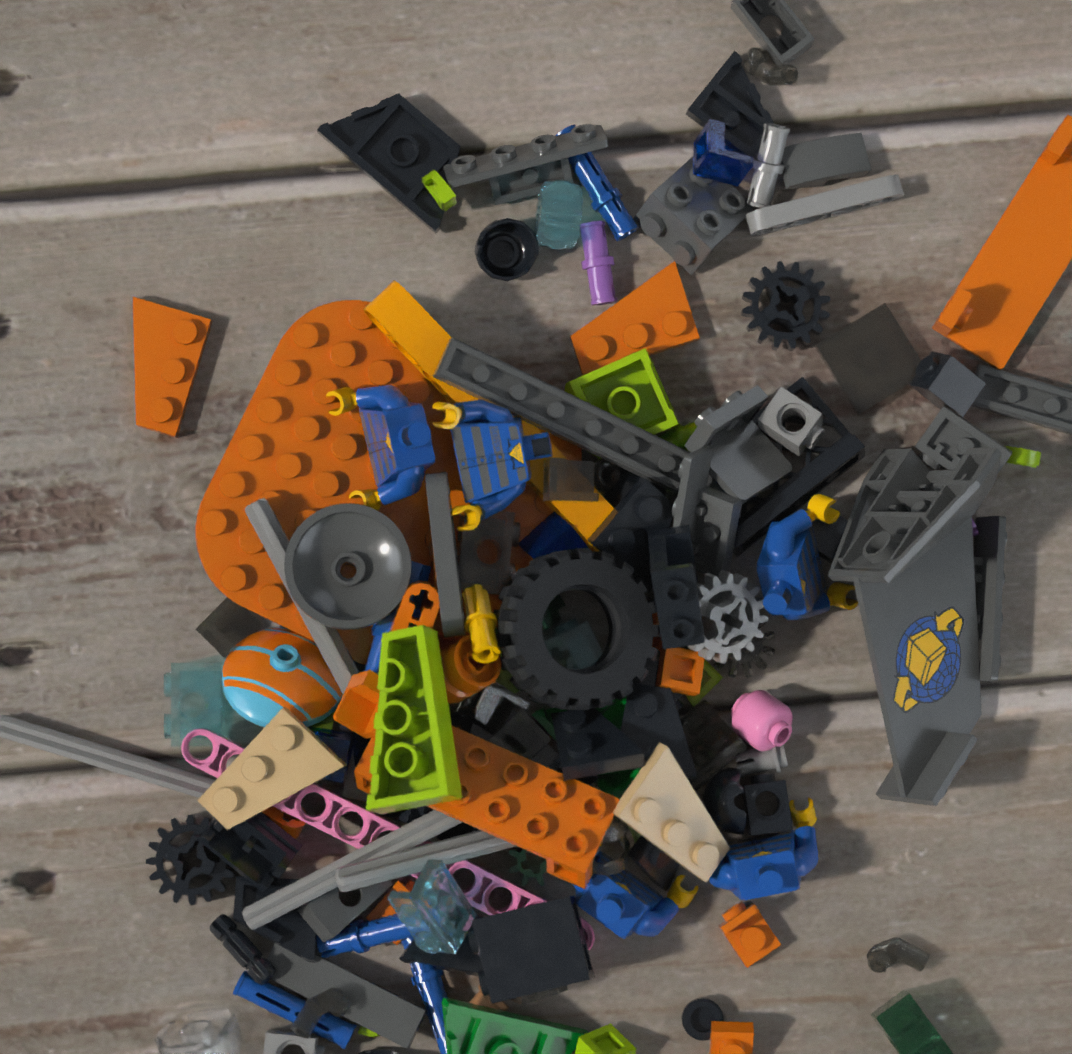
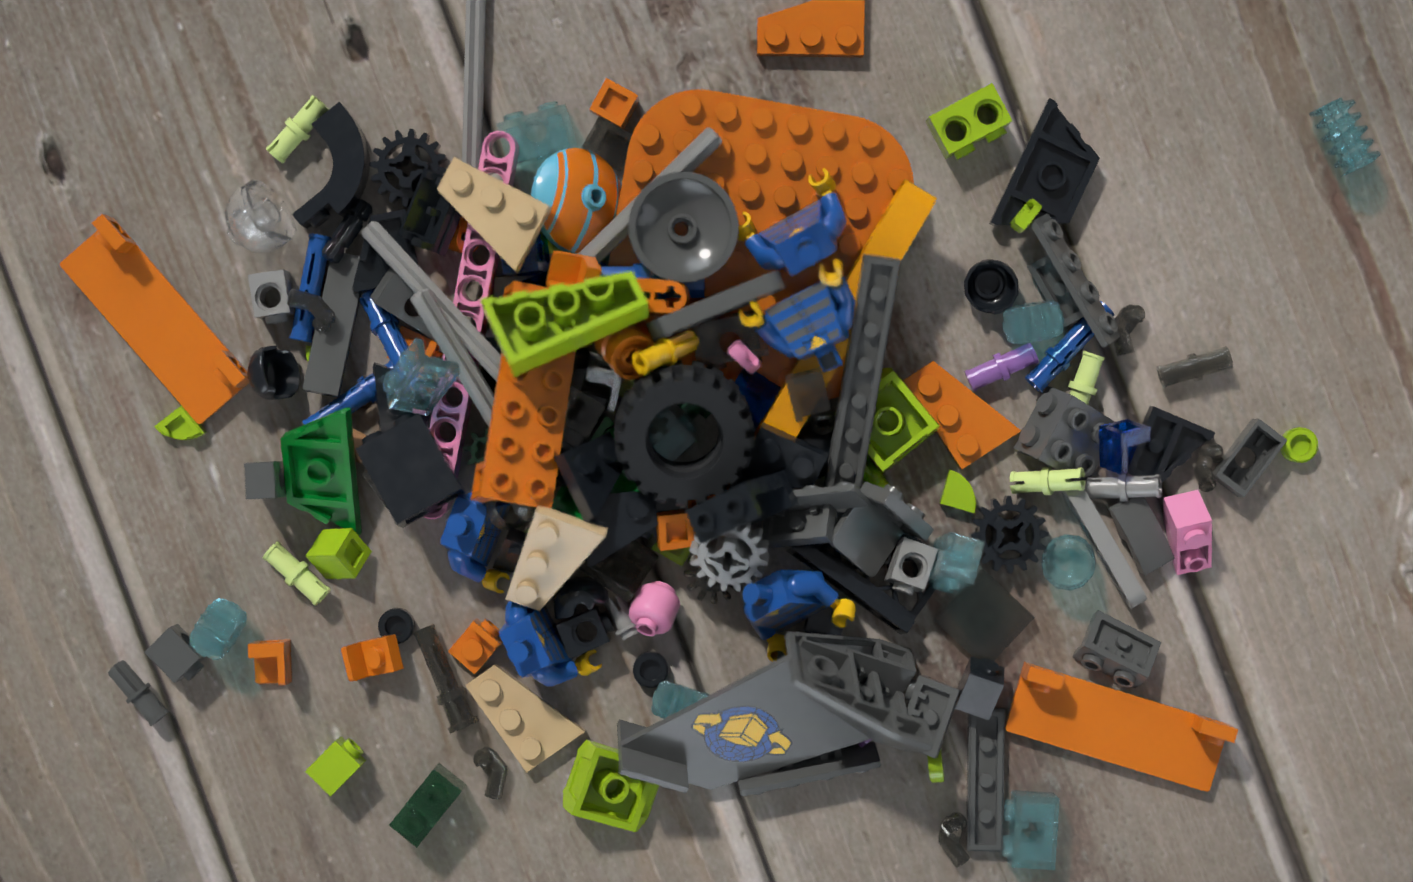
camera: 75 degrees right, 5 degrees up
none -> yellowish green pin [266,95,329,164]
none -> black arch [292,102,370,229]
none -> clear smoke pin [413,624,479,733]
none -> tan wing [465,664,585,773]
none -> lime slope [563,739,659,832]
none -> orange panel [589,78,639,132]
none -> black tile [633,651,669,688]
none -> clear light blue gear [651,681,709,719]
none -> bright pink tile [728,339,762,374]
none -> lime brick [925,83,1013,160]
none -> clear light blue brick [928,532,985,593]
none -> lime tile [939,469,976,514]
none -> yellowish green pin [1010,466,1086,495]
none -> clear light blue hair [1041,534,1096,591]
none -> yellowish green pin [1068,351,1105,405]
none -> dark grey bracket [1072,610,1162,688]
none -> clear smoke arm [1114,304,1145,356]
none -> clear smoke pin [1157,346,1233,388]
none -> bright pink slope [1163,490,1212,575]

